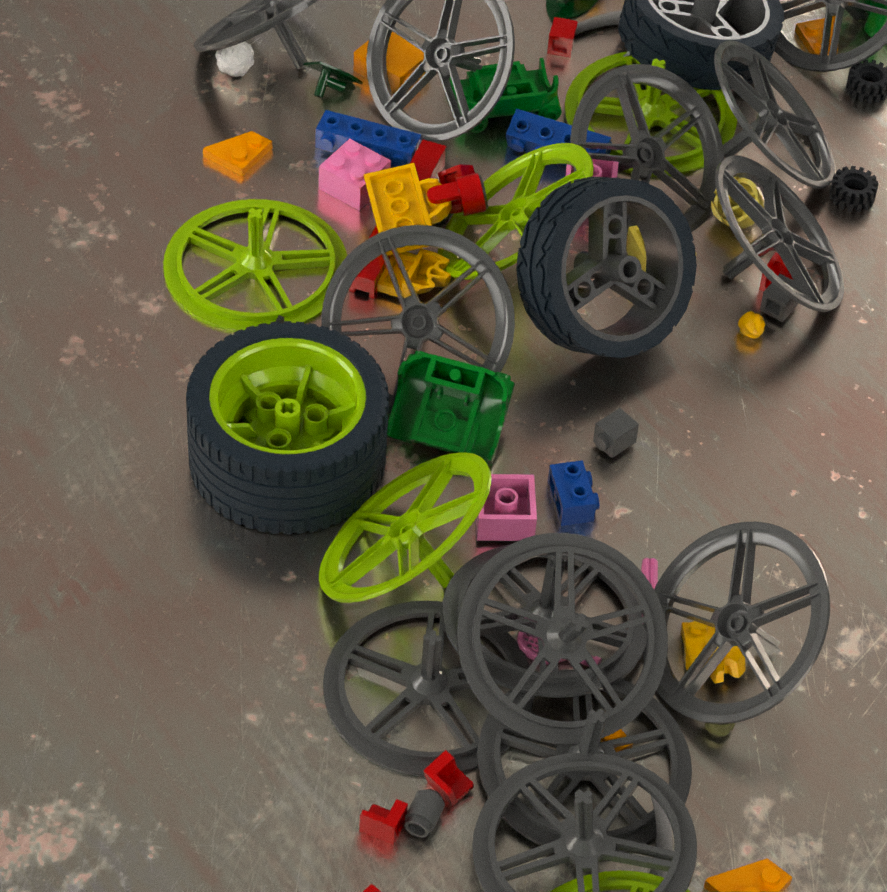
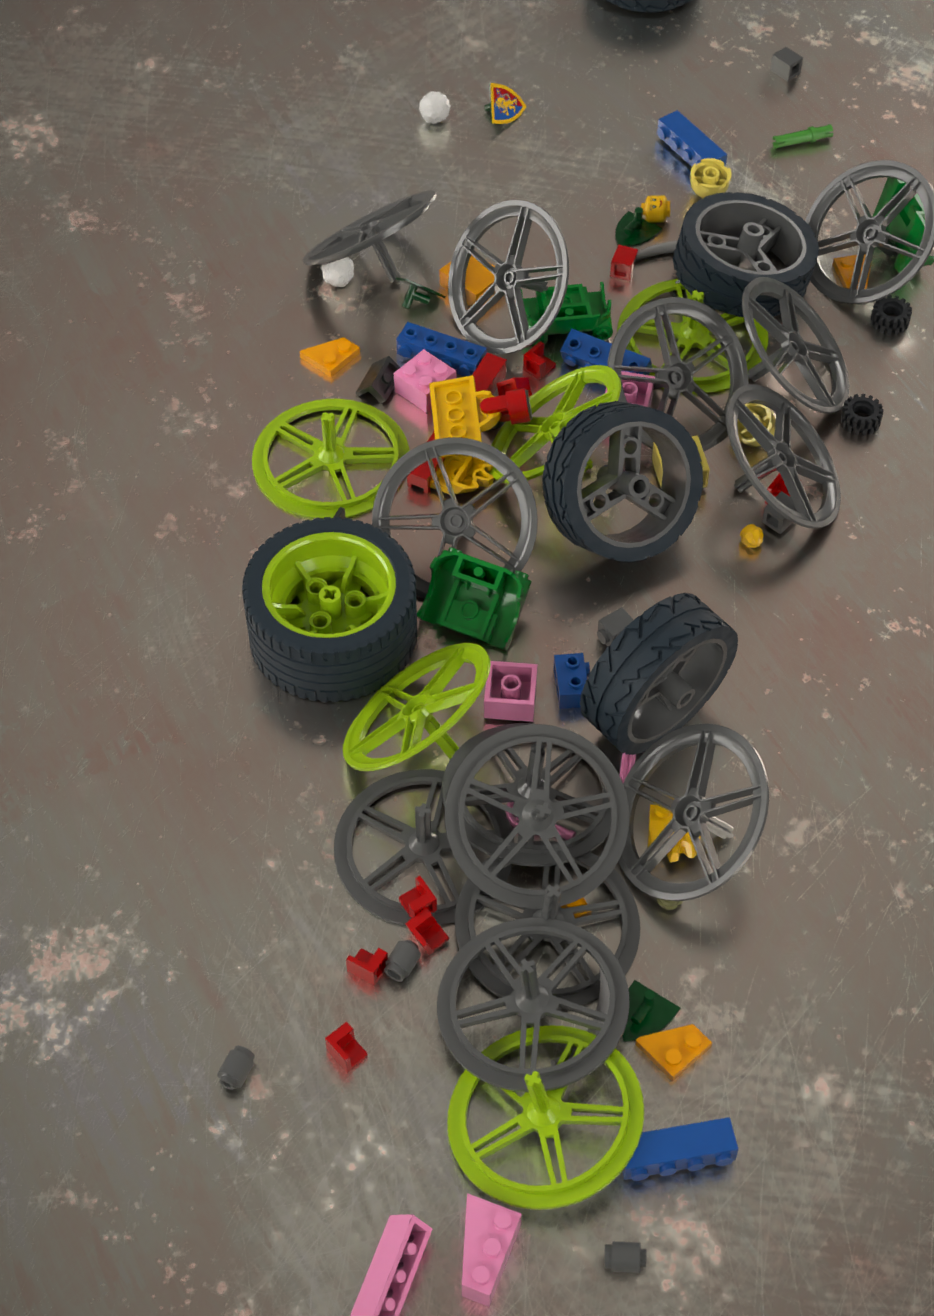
camera: 10 degrees right, 5 degrees up
none -> pearl dark grey panel [356,356,400,403]
none -> red panel [399,876,437,919]
none -> red panel [523,341,556,381]
none -> black wheel [580,593,738,755]
none -> dark green shield [622,980,681,1042]

